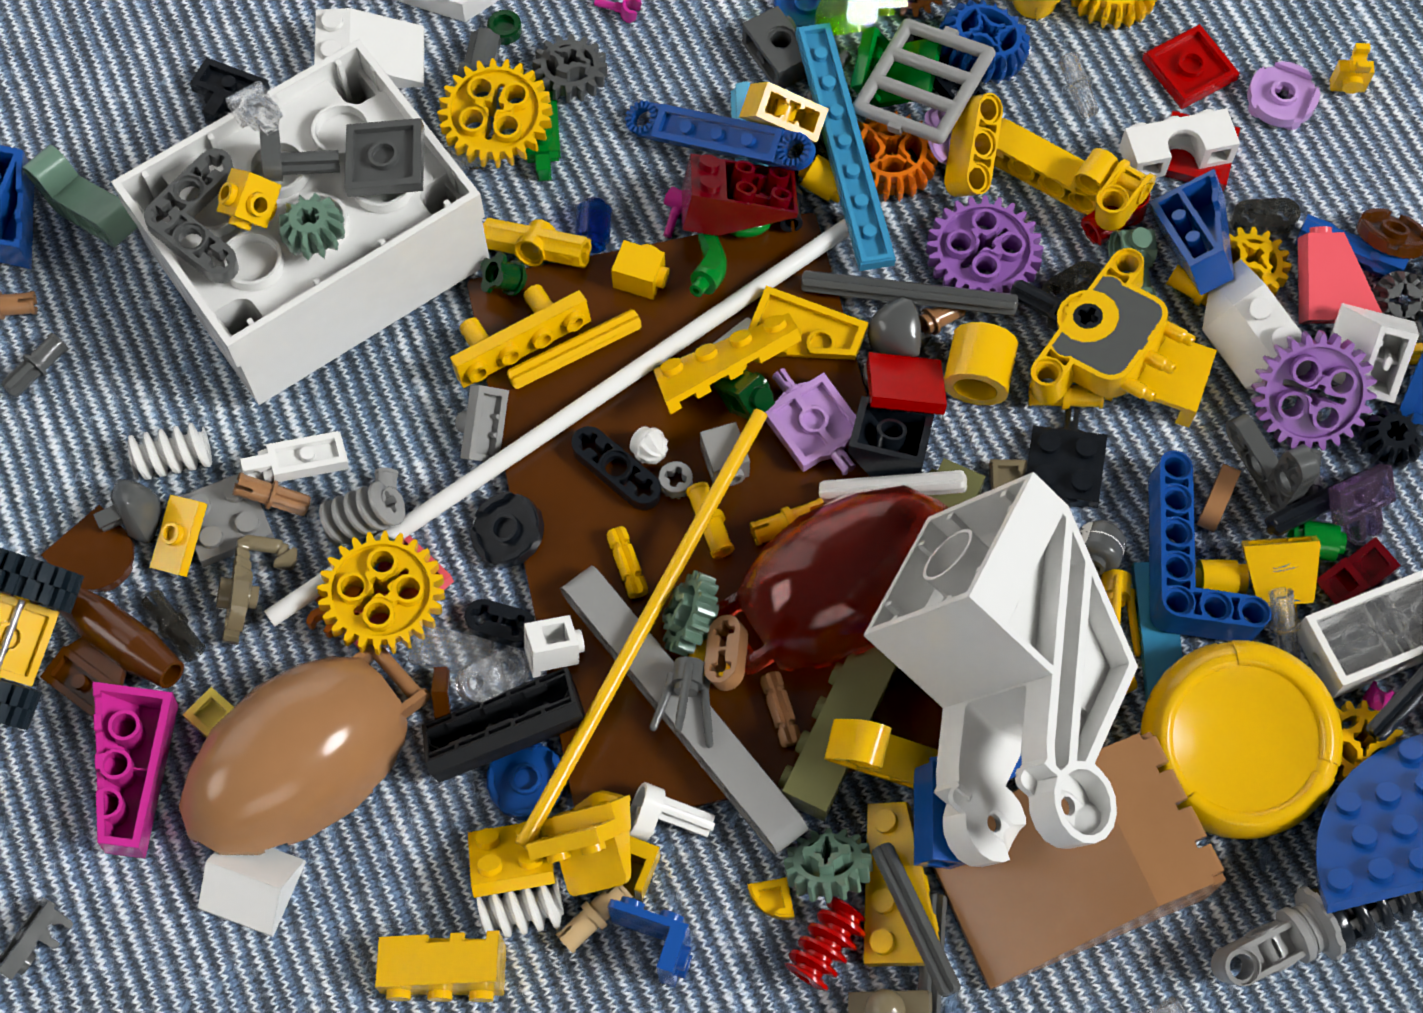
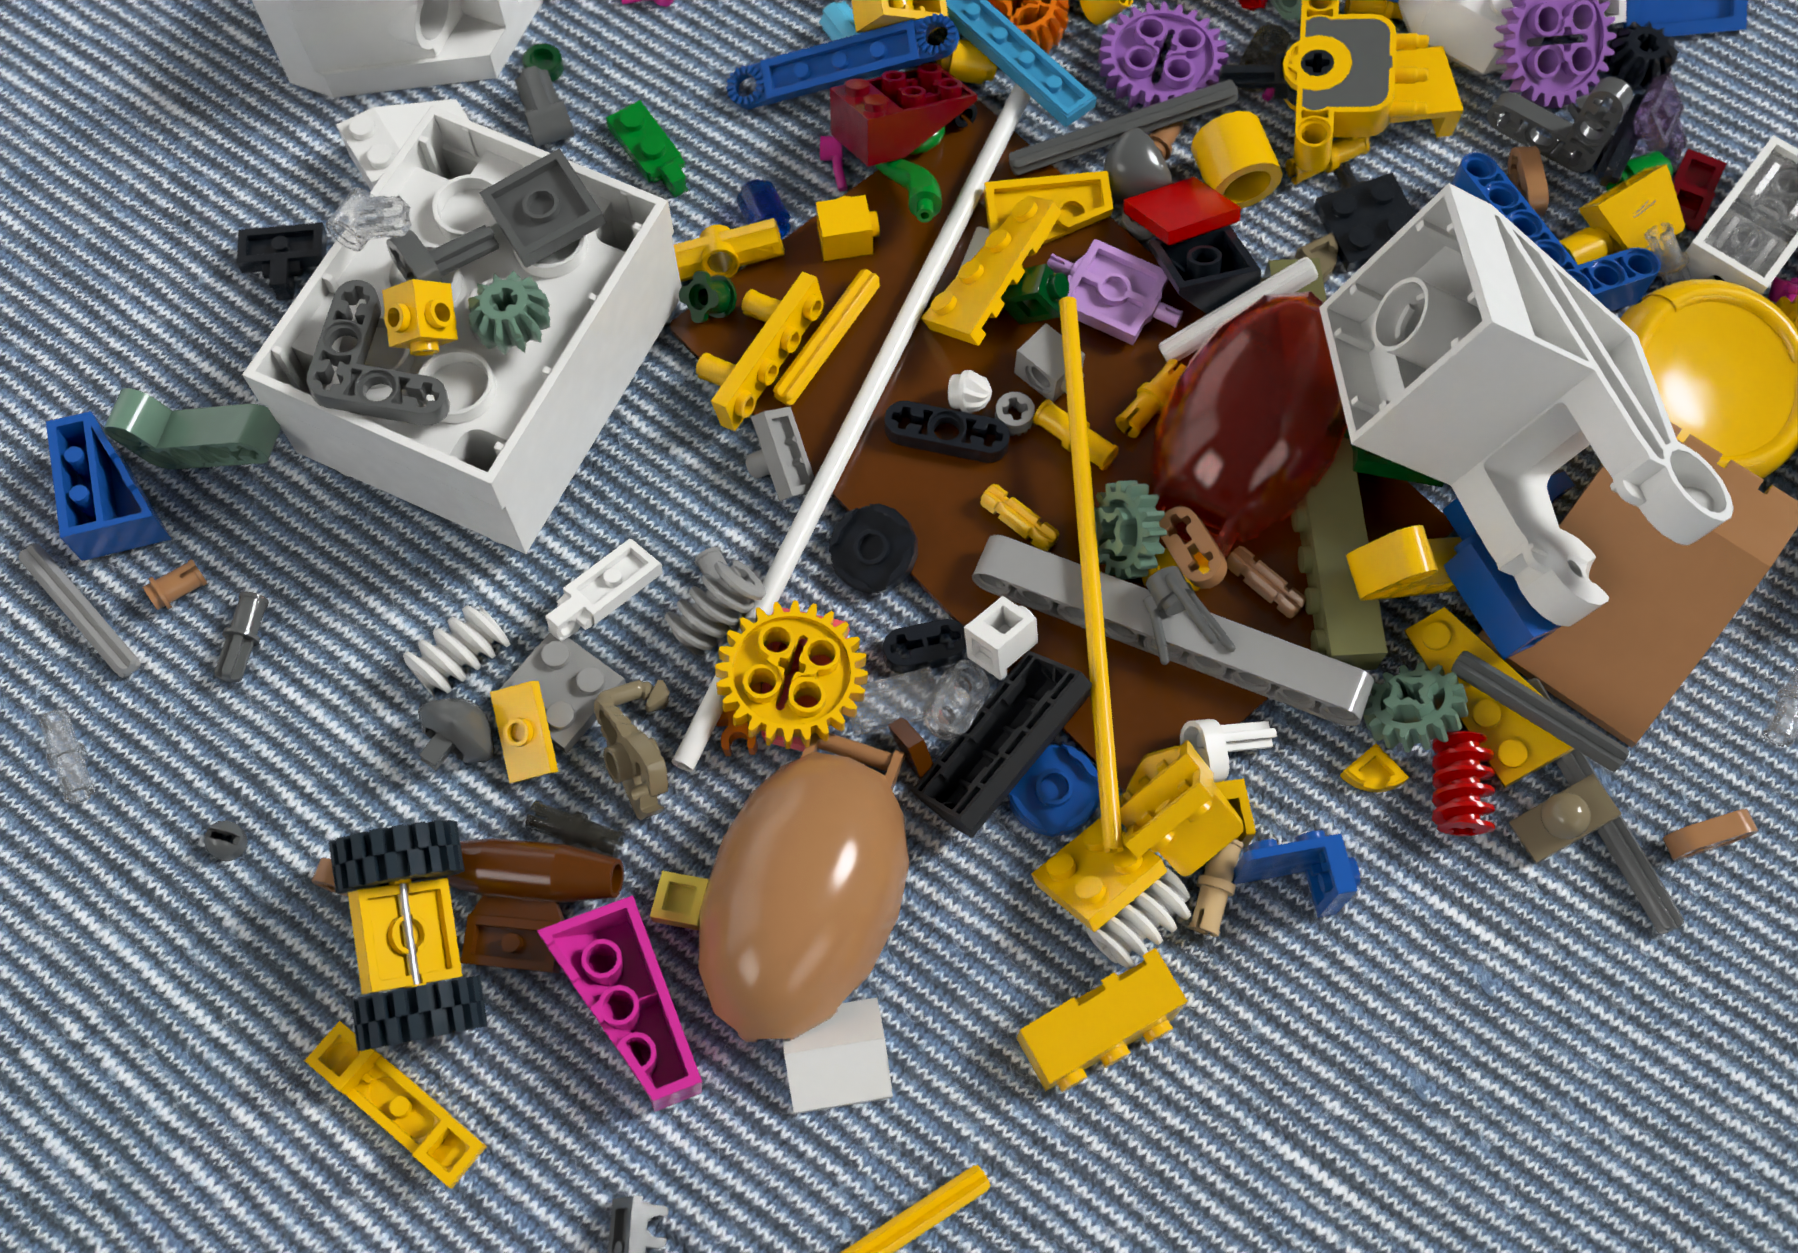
camera: 30 degrees left, 0 degrees up
reddish brown tile [41,505,135,592] -> none
medium nougat axle [232,472,311,516] -> none
yellow gear [437,58,553,168] -> none
dark grey gear [532,34,607,103] -> none

